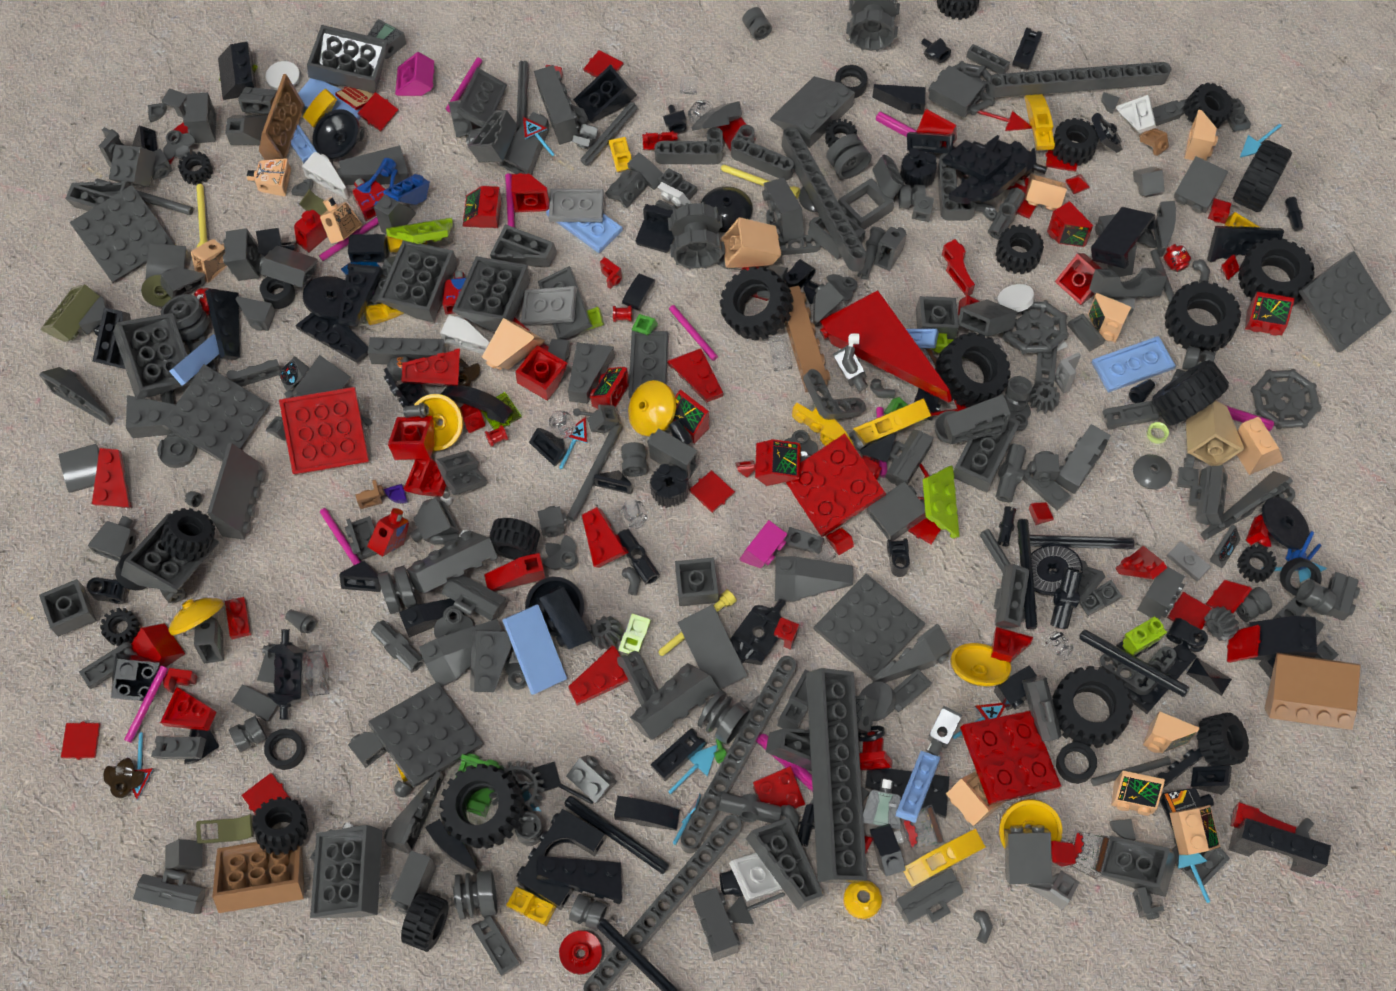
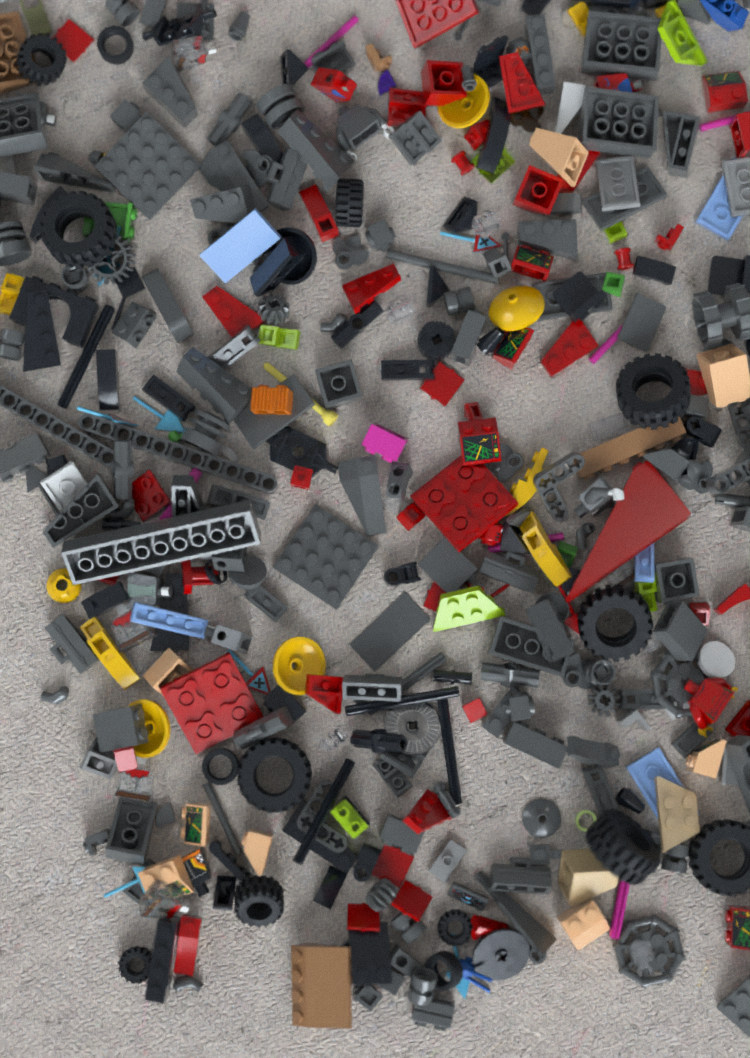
camera: 80 degrees right, 20 degrees up
dark grey wedge [872,623,951,683] -> none
none -> black tyre [118,946,152,984]
none -> clear torso [139,879,190,919]
none -> dark grey beam [141,268,194,343]
none -> dark grey wedge [142,56,198,128]
none -> orange brick [250,385,293,415]
none -> dark grey piece [349,592,430,672]
none -> black plate [381,360,435,381]
none -> dark grey axle [433,782,461,819]
none -> black bracket [552,272,607,323]
none -> dark grey slope [567,735,620,768]
none -> dark grey piece [617,293,667,352]
none -> clear plate [630,940,653,977]
none -> tan wing [654,776,700,852]
none -> red torso [683,677,738,738]

